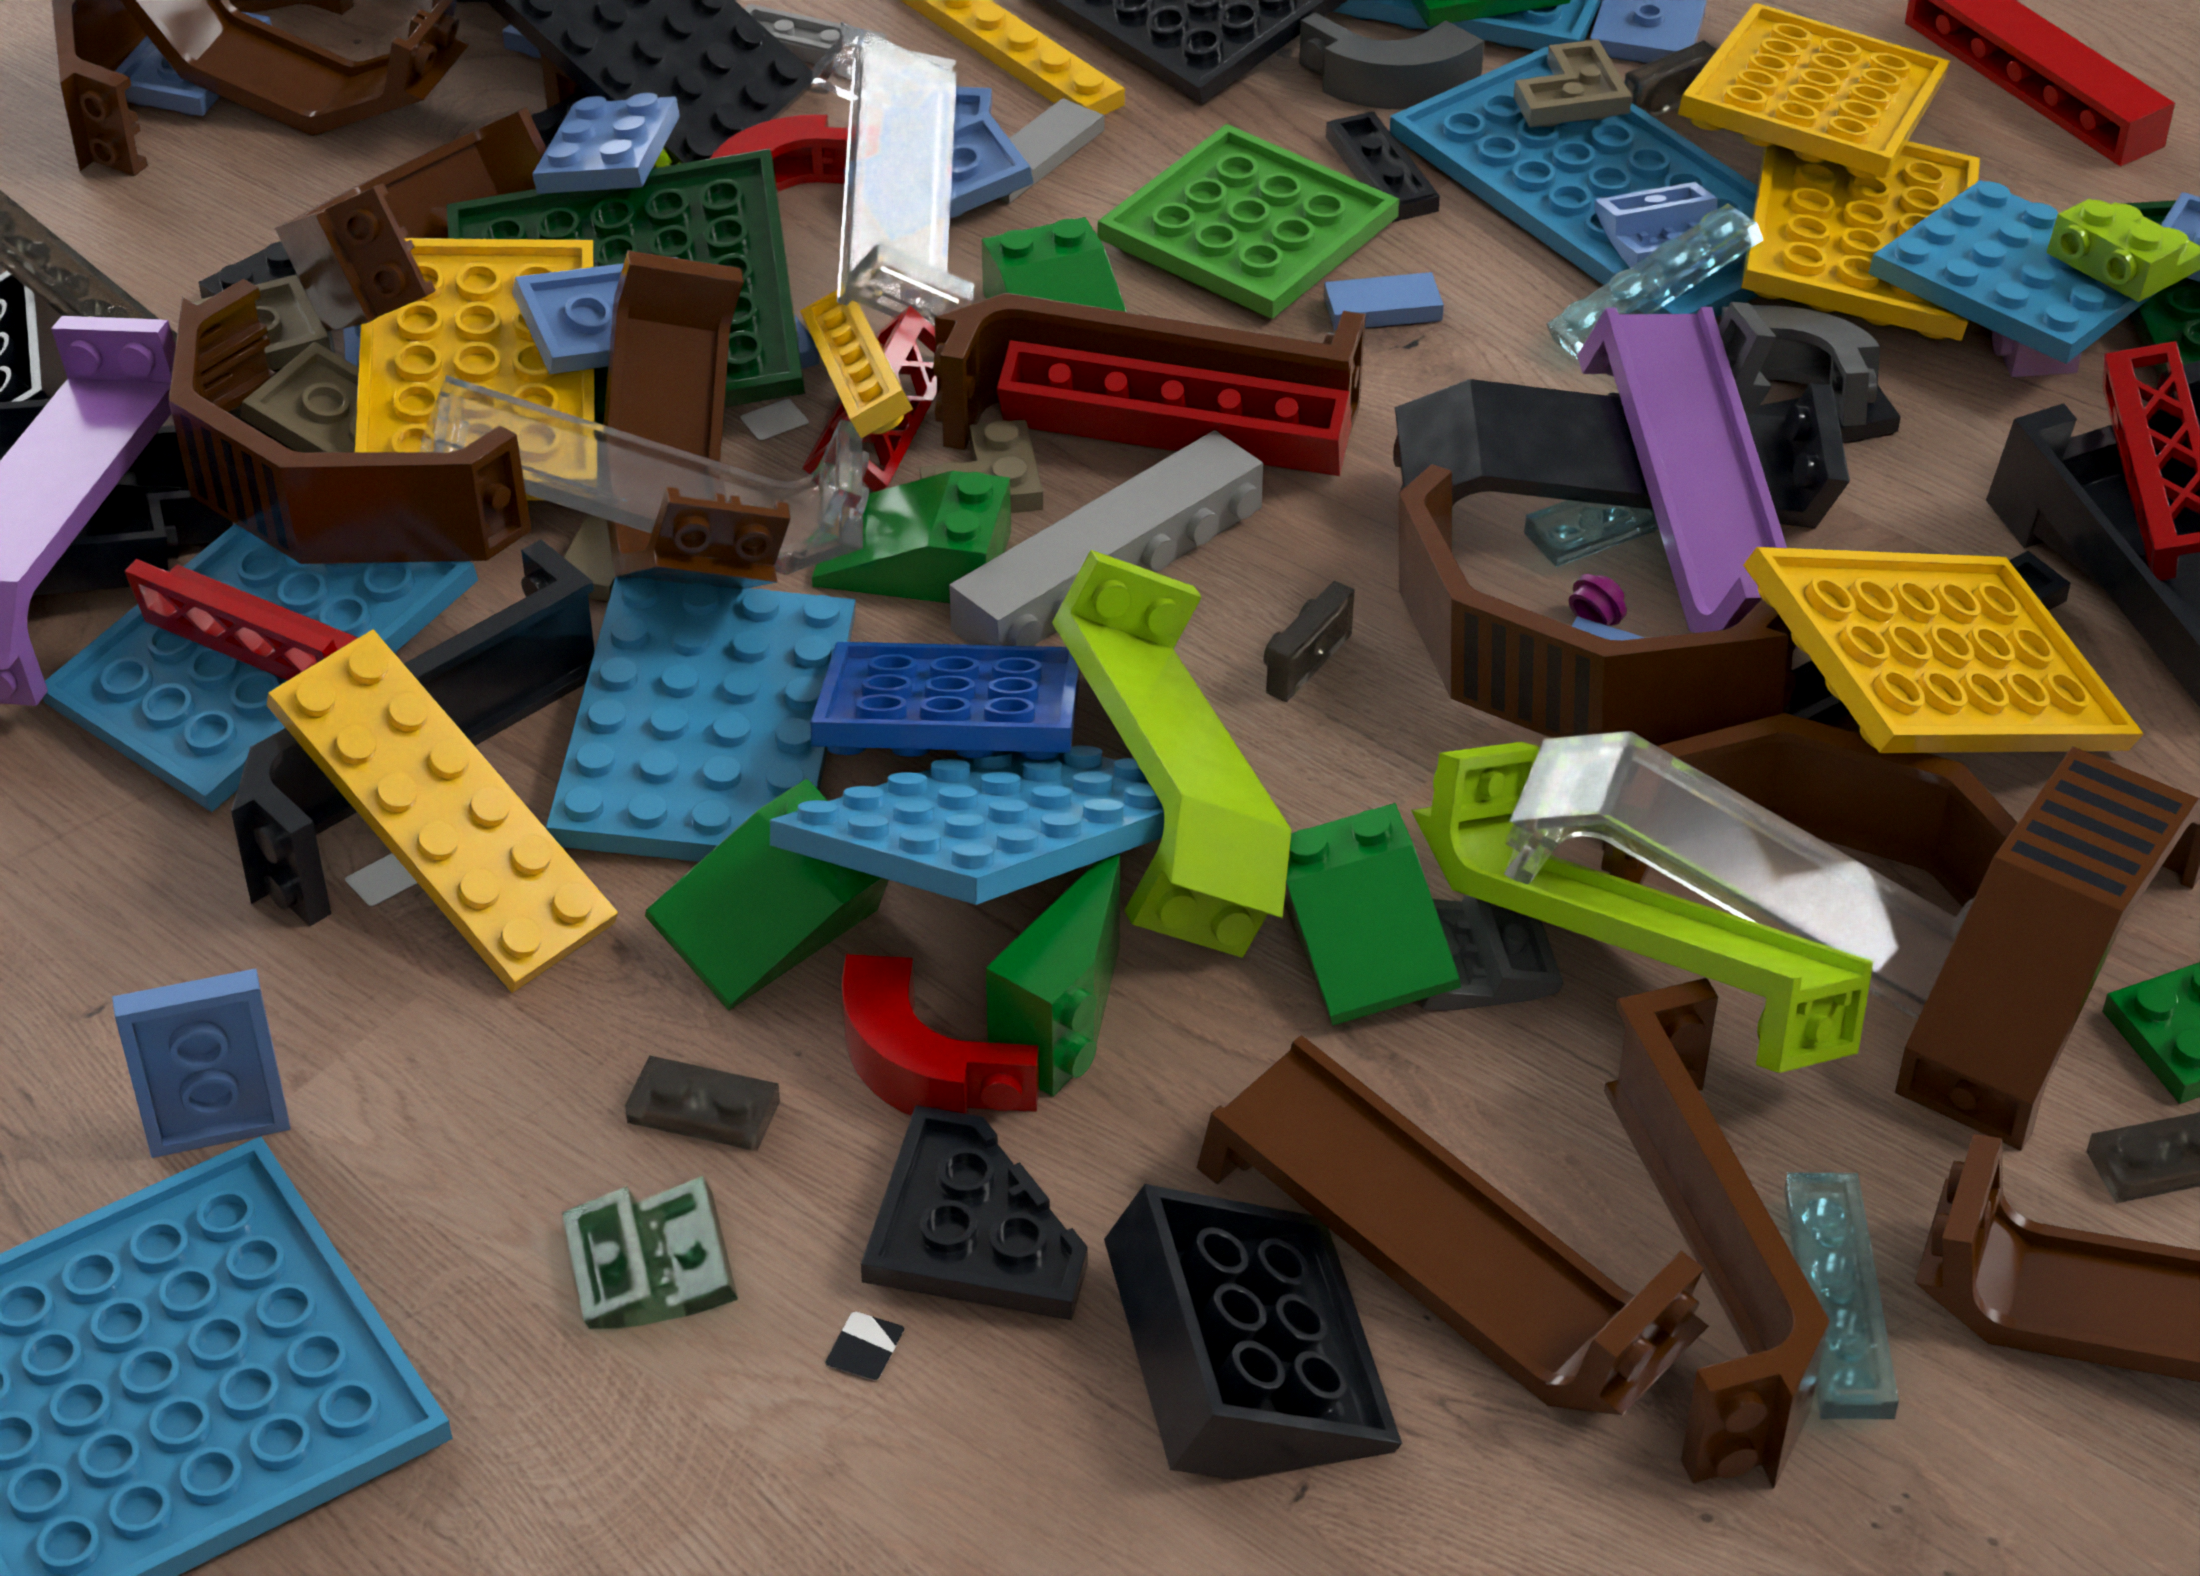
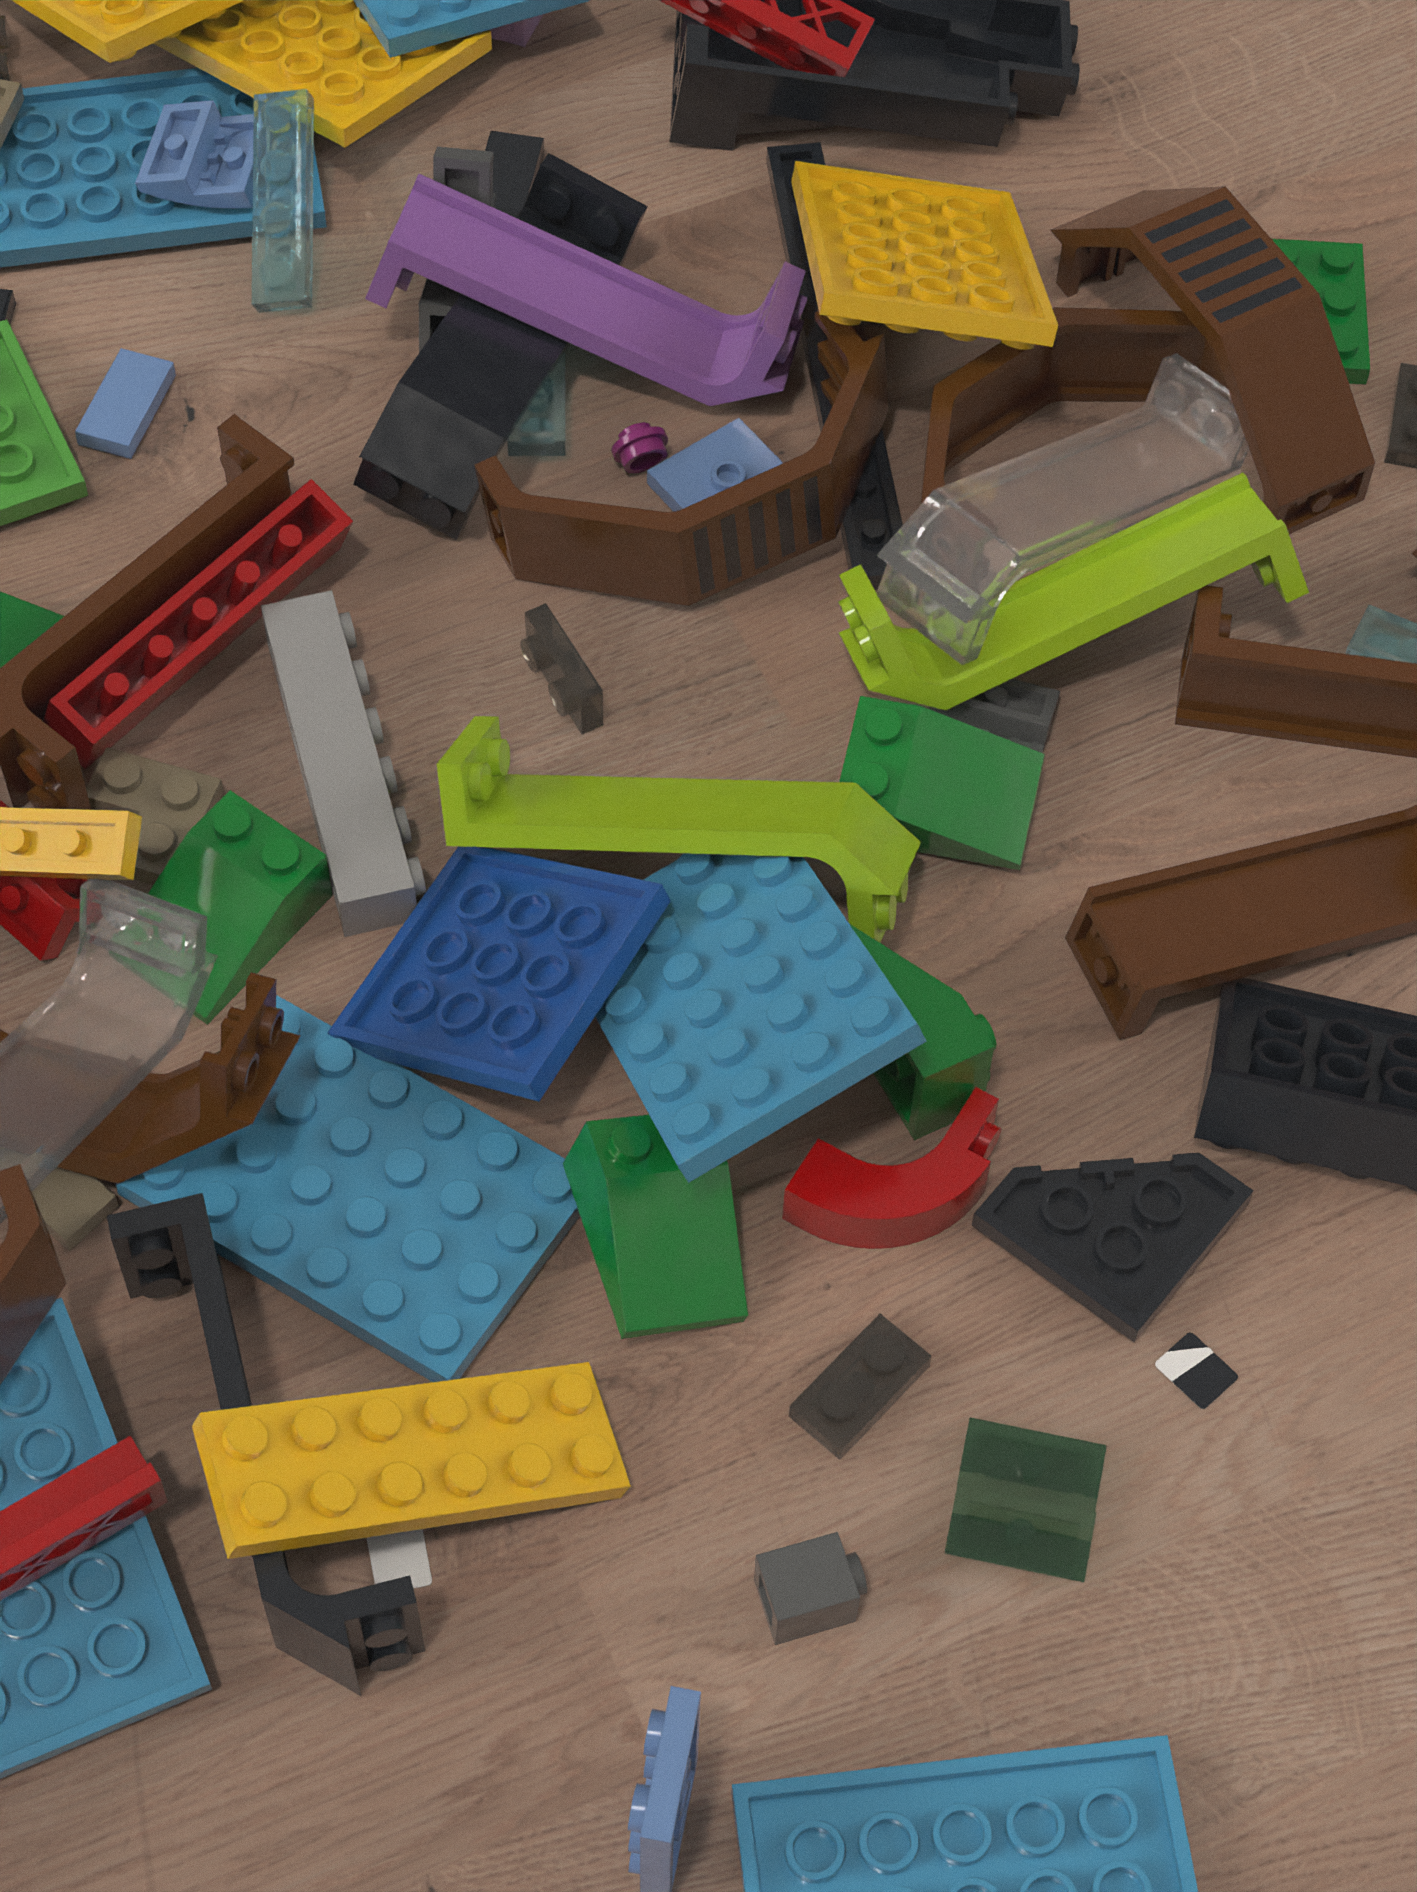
camera: 65 degrees left, 15 degrees up
dark grey arch [1721,305,1880,426] -> none
none -> dark grey brick [754,1532,867,1645]

